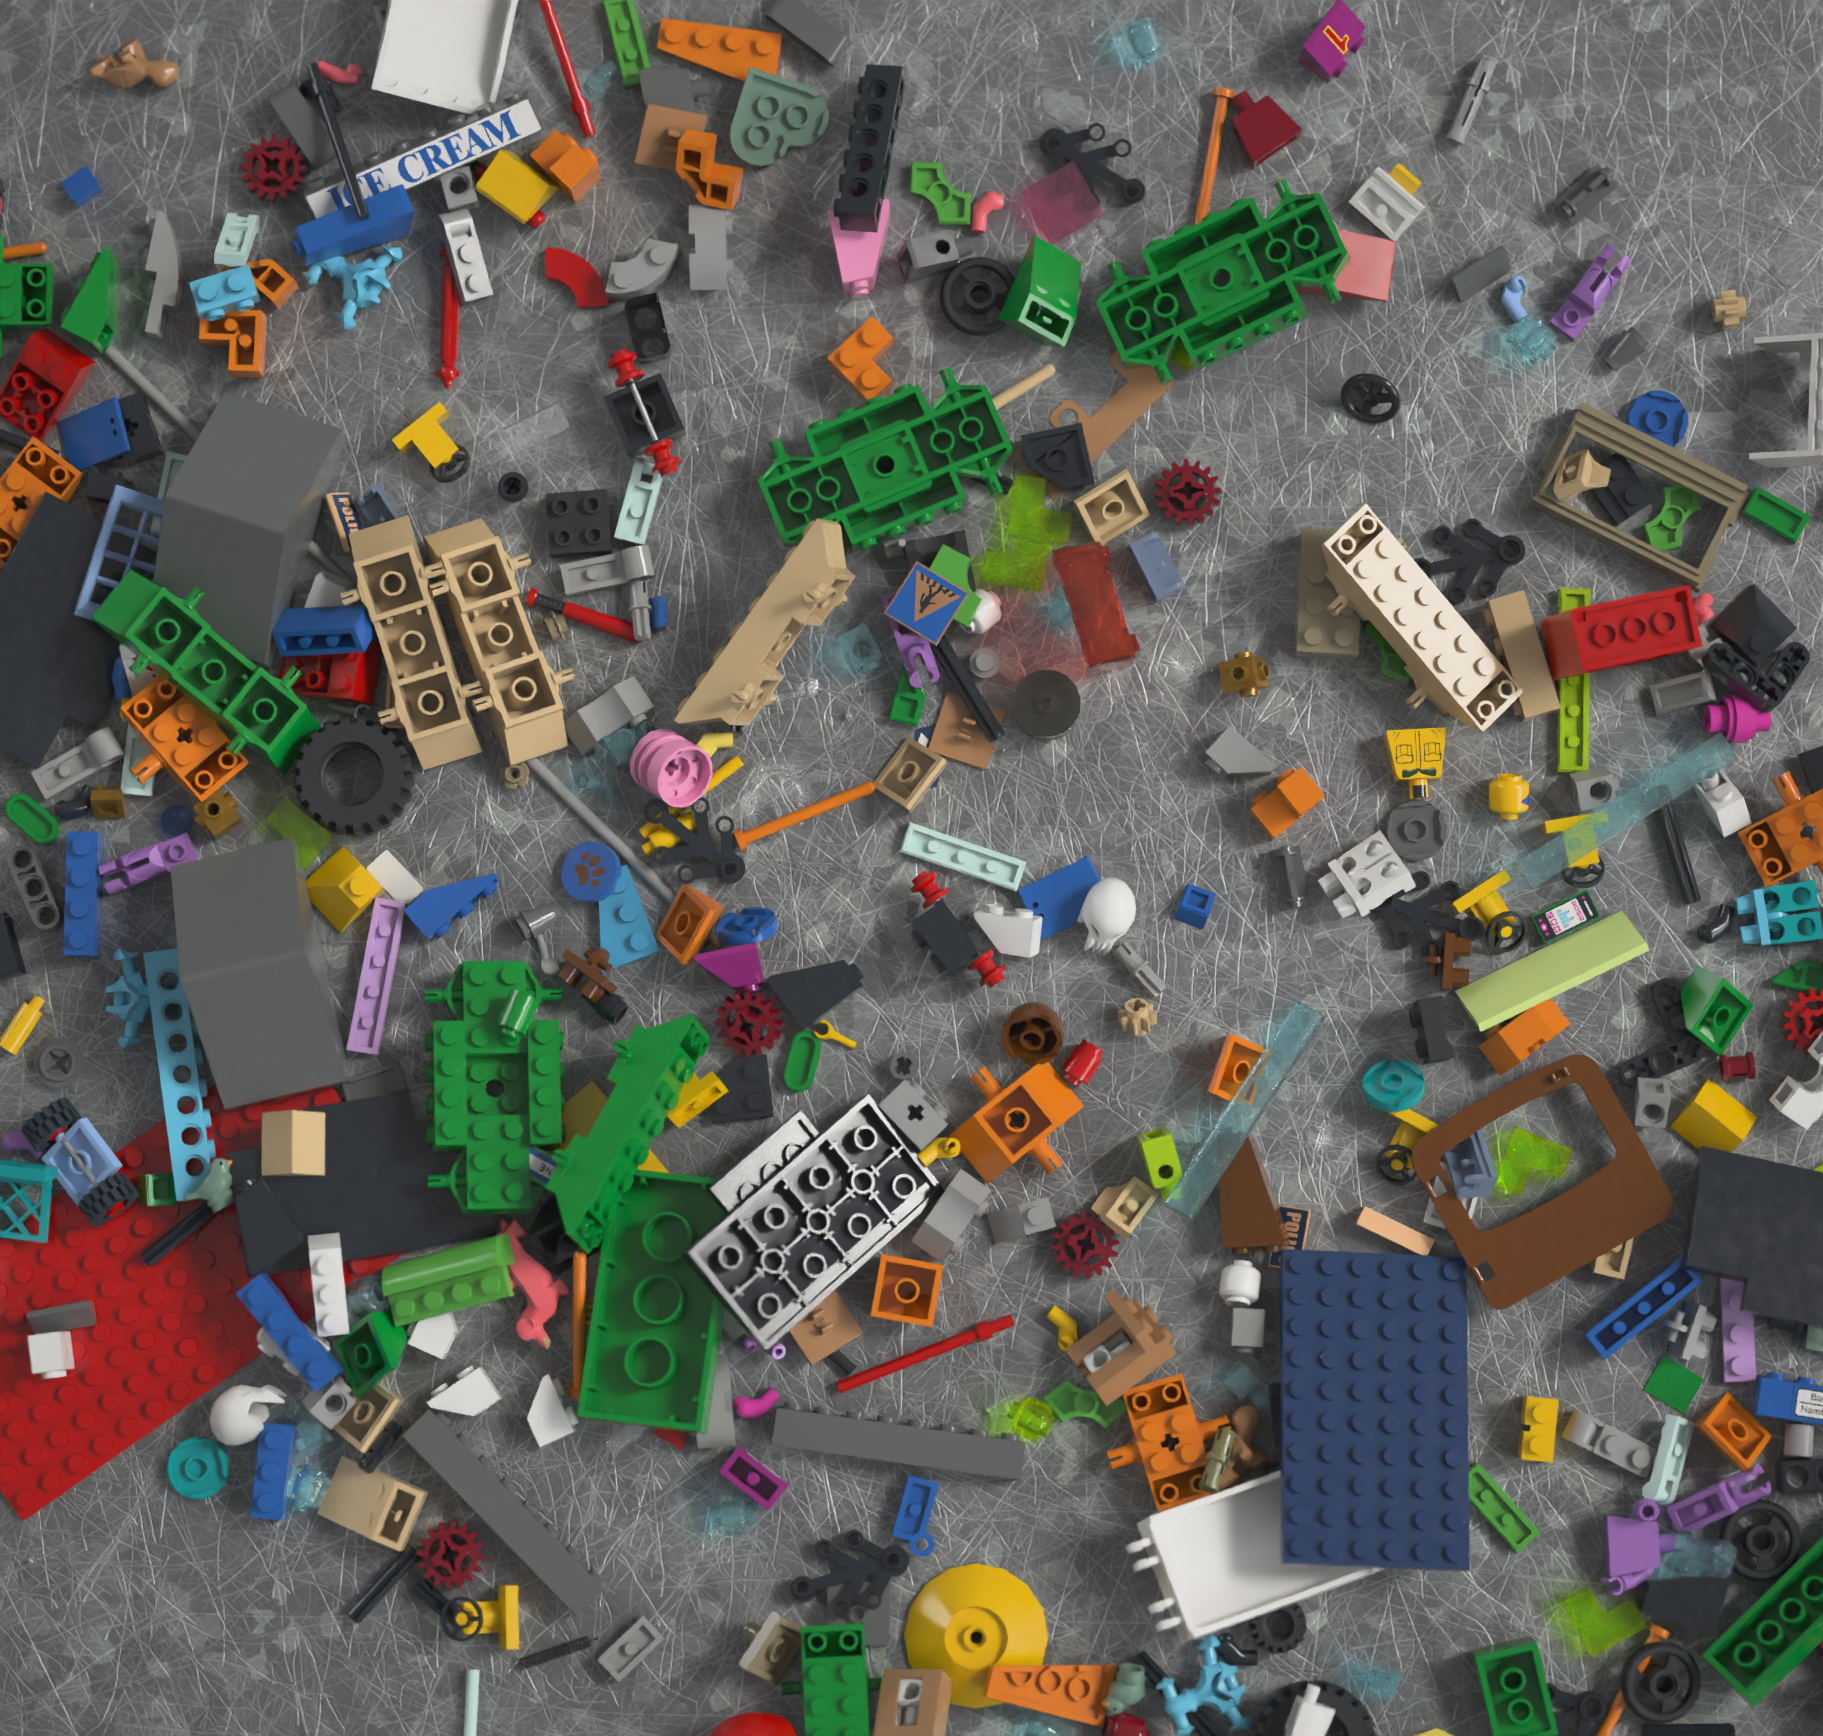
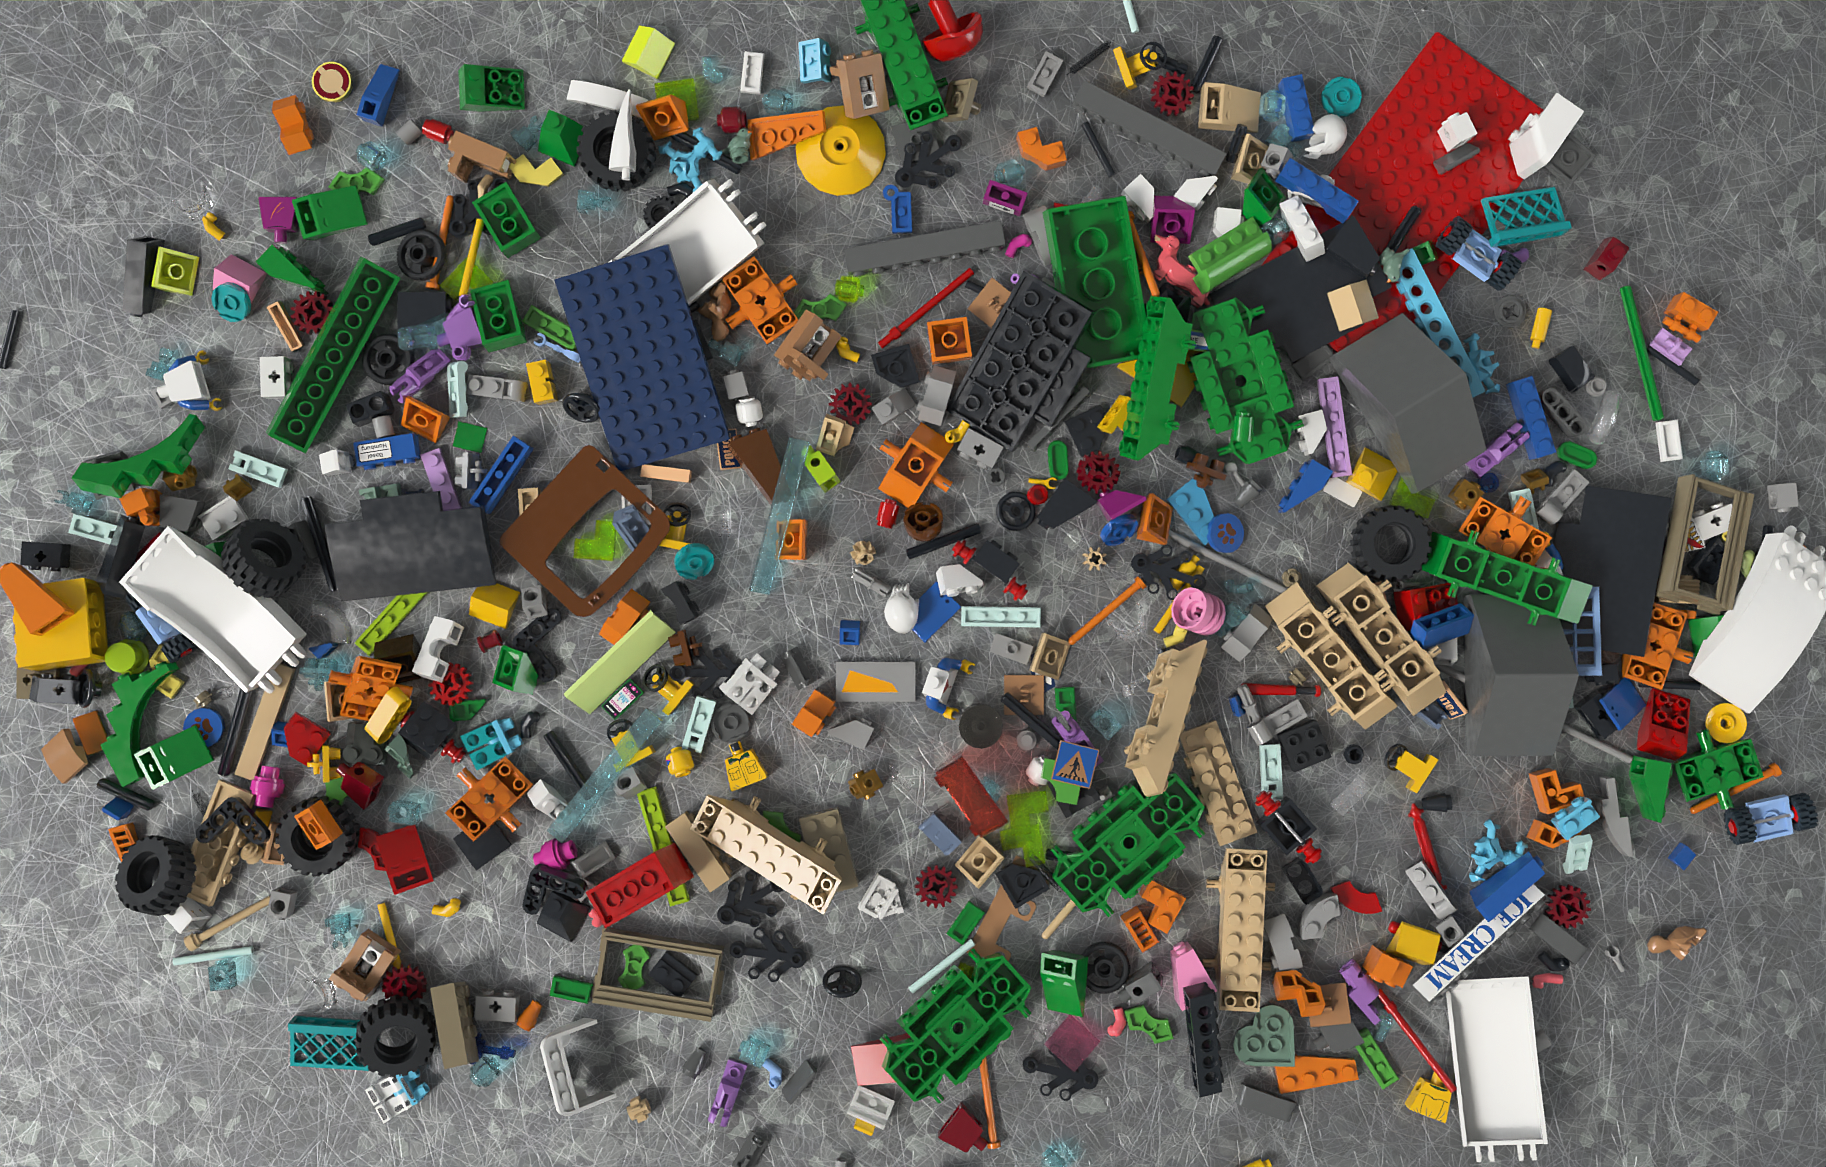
camera: 160 degrees right, 5 degrees up
black bar [306,62,370,221] -> none
olive pin [1199,1428,1237,1494] -> none
tan slope [1553,449,1611,502] -> none
blue tile [1626,391,1688,448] -> none
none -> yellow bar [459,219,484,296]
none -> green slope [470,280,527,353]
none -> light blue piece [534,333,580,363]
none -> black piece [562,393,600,423]
none -> light aqua plate [682,695,717,753]
none -> black plant [729,927,807,982]
none -> light grey tile [836,662,915,702]
none -> white slope [858,873,904,919]
none -> black plate [871,344,920,388]
none -> black axle [906,523,982,559]
none -> light aqua bar [908,939,976,993]
none -> torso [922,658,975,720]
none -> green tile [946,901,985,945]
none -> light grey plate [989,633,1033,665]
none -> black piece [996,491,1036,531]
none -> orange brick [1016,127,1067,171]
none -> dark grey piece [1027,386,1090,452]
none -> red tile [1027,485,1048,505]
none -> black piece [1028,851,1063,892]
none -> black bar [1081,121,1115,178]
none -> tan gear [1082,547,1106,571]
none -> orange slope [1120,906,1159,953]
none -> magenta slope [1150,195,1195,244]
none -> tan plate [1179,720,1258,846]
none -> tan piece [1202,848,1275,1012]
none -> white slope [1294,410,1327,456]
none -> medium lavender plate [1339,959,1381,1025]
none -> black cone [1421,793,1452,812]
none -> light grey hand [1605,946,1625,972]

